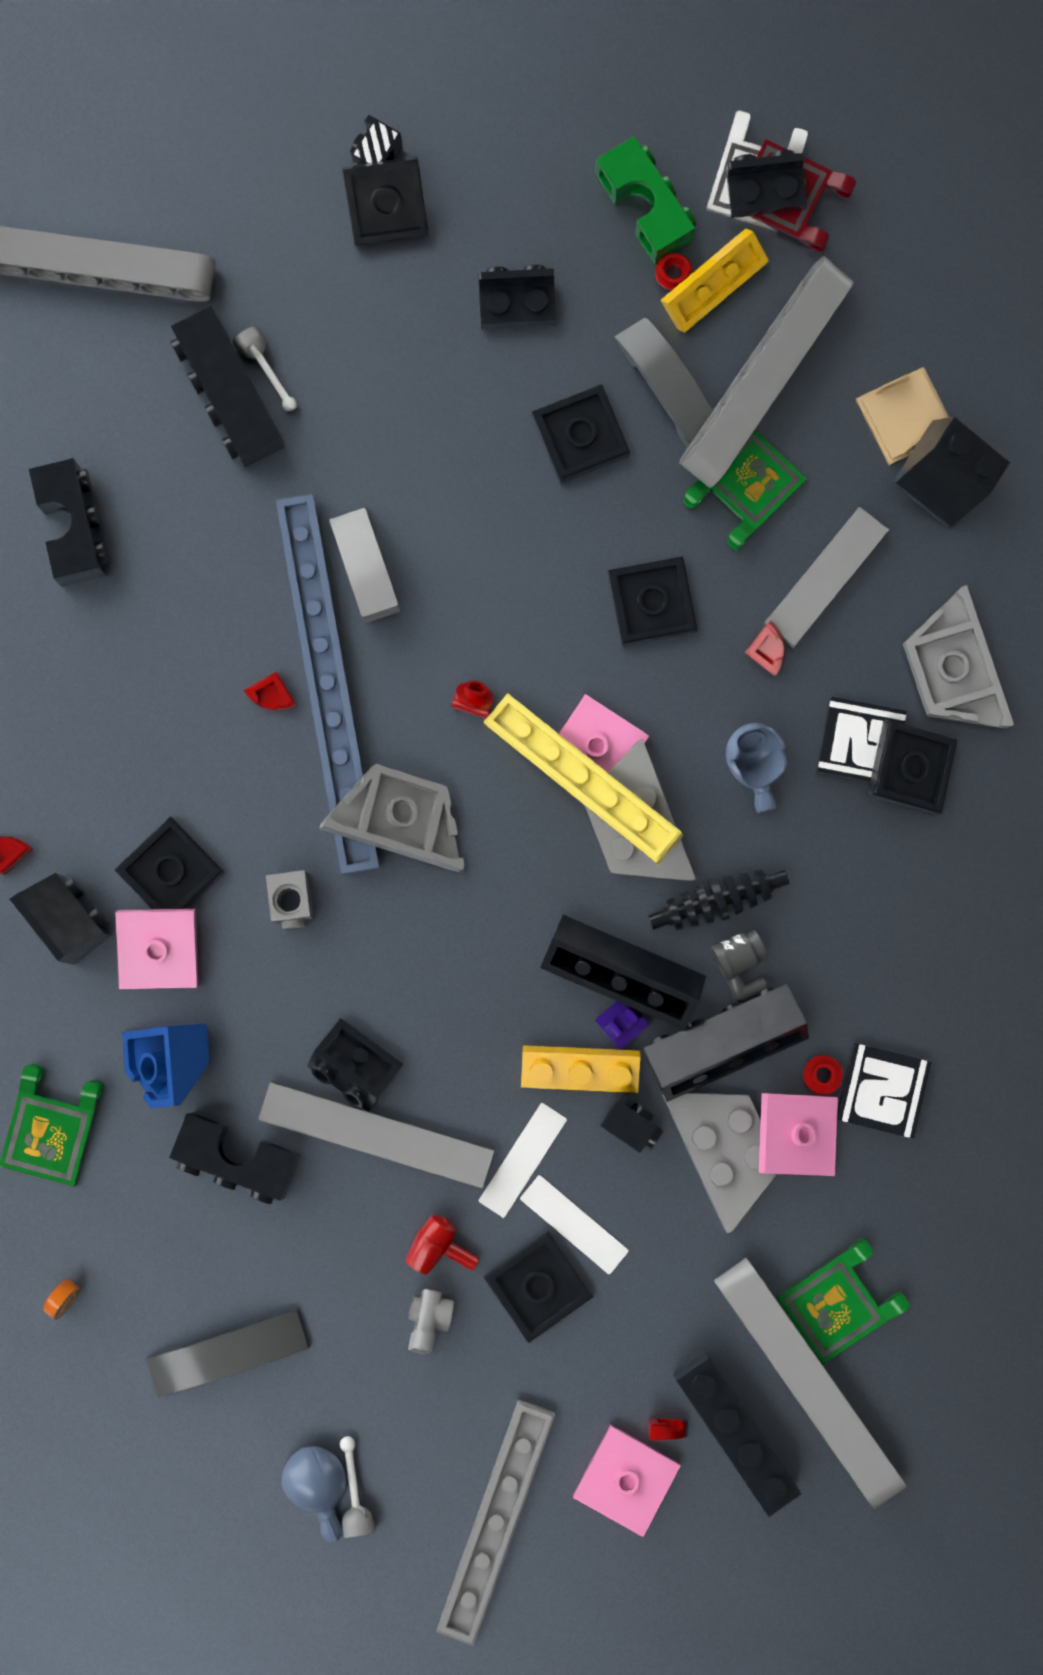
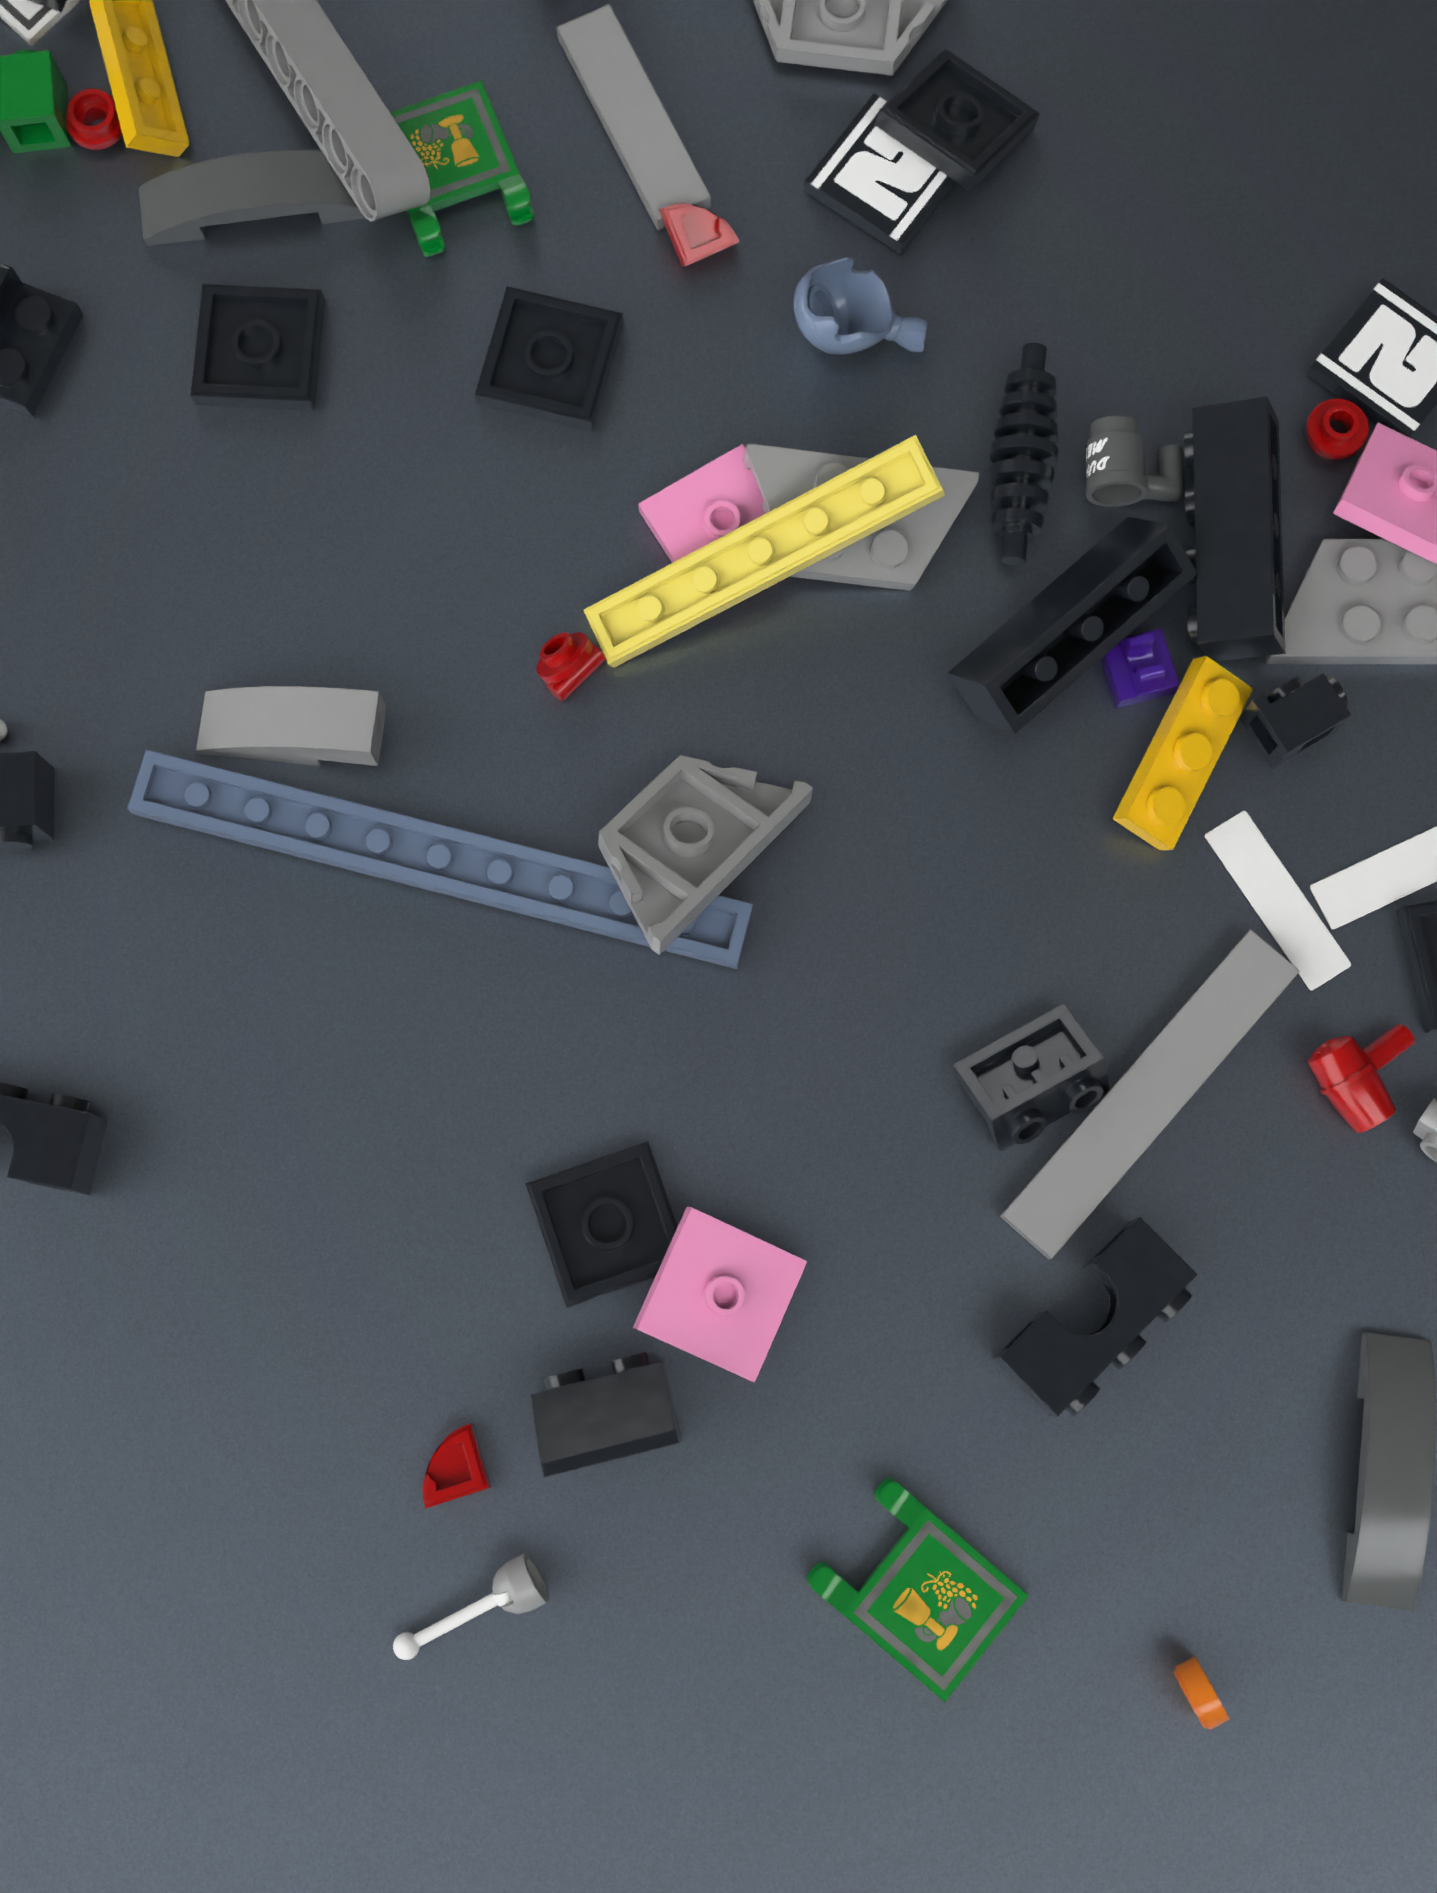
camera: 65 degrees left, 5 degrees down
blue slope [122,1024,210,1108] -> none
red tile [244,671,297,711] -> none
light grey brick [266,870,314,930] -> none

